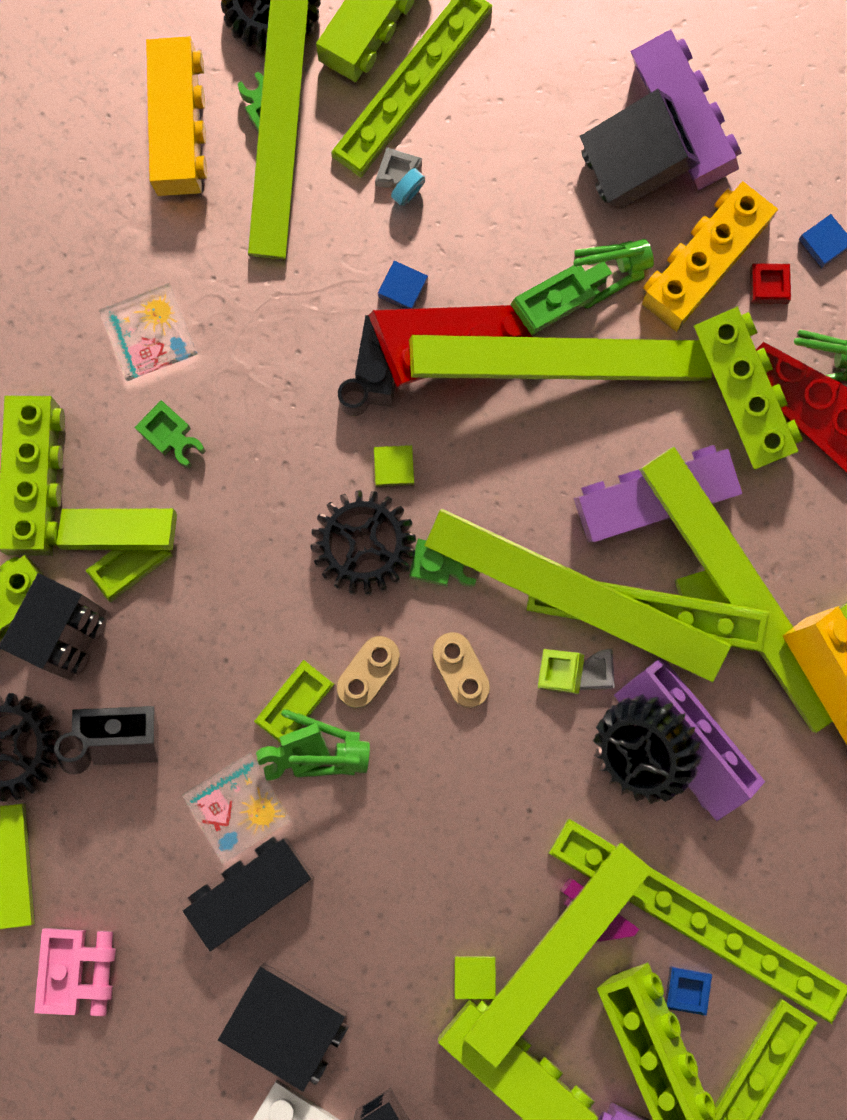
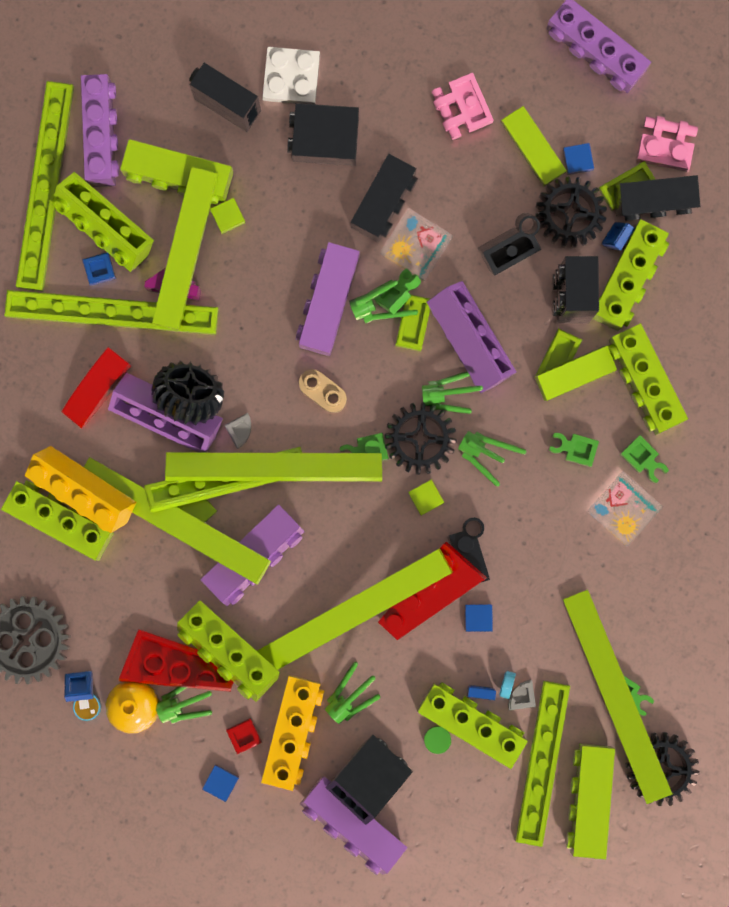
camera: 155 degrees right, 5 degrees up
yellow brick [146,36,208,196] -> none
tan plate [337,636,400,708] -> none
bright green hinge [510,262,612,335] -> none
lime tile [537,649,585,694] -> none
none -> red slope [61,347,131,429]
none -> medium lavender brick [295,242,359,356]
none -> lime brick [417,682,528,769]
none -> bright green plant [422,371,483,414]
none -> bright green tile [424,726,451,754]
none -> medium lavender brick [427,281,517,393]
none -> bright green plant [458,431,526,487]
none -> blue tile [467,685,496,700]
none -> bright green plate [620,435,669,483]

